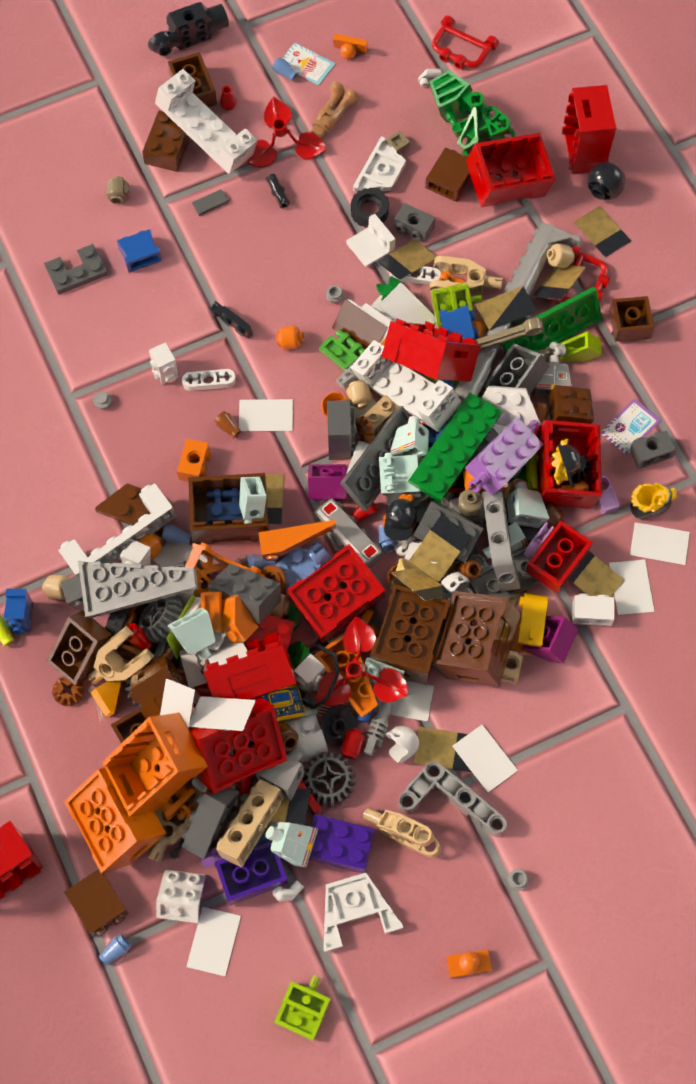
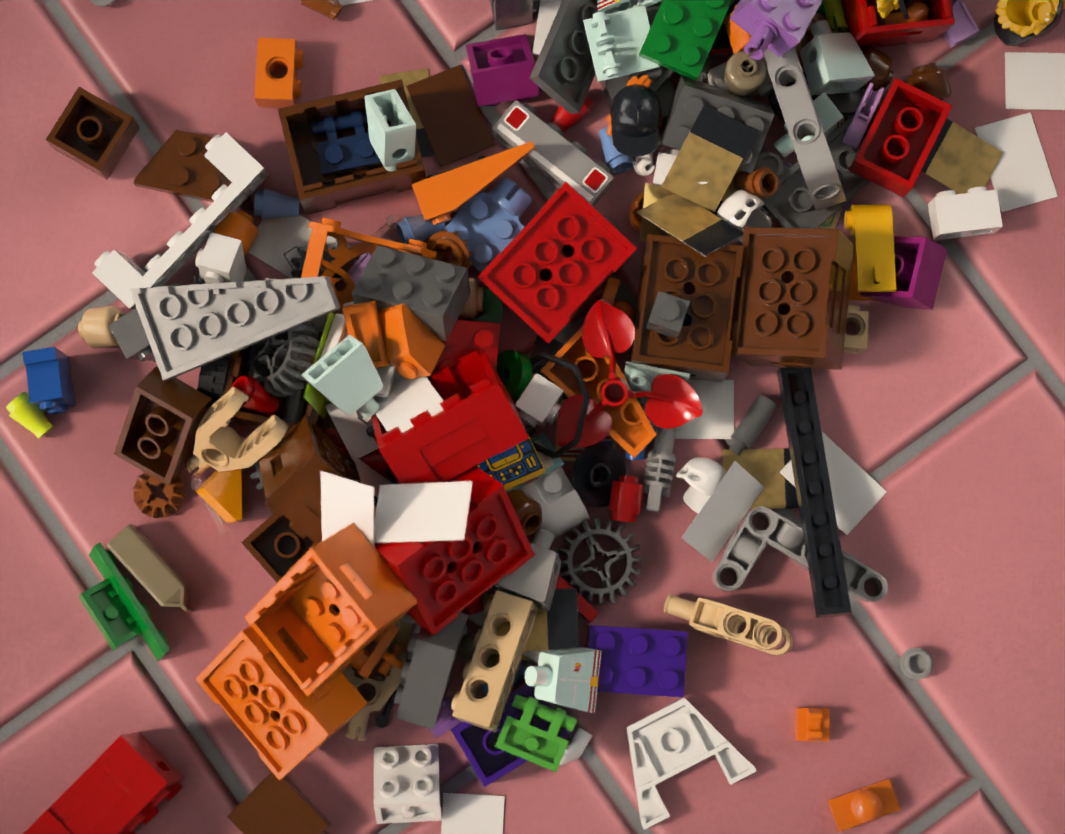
camera: 15 degrees left, 15 degrees up
none -> reddish brown brick [46,87,140,180]
none -> green bracket [79,543,170,661]
none -> dark tan piece [106,524,193,612]
none -> reddish brown sticker [406,65,495,167]
none -> bright green plate [495,694,577,772]
none -> dark grey brick [646,291,690,339]
none -> white sticker [681,461,764,562]
none -> dark grey cylinder [729,394,778,456]
none -> black plate [777,367,852,618]
none -> orange tile [795,708,830,741]
none -> reddish brown head [906,62,951,101]

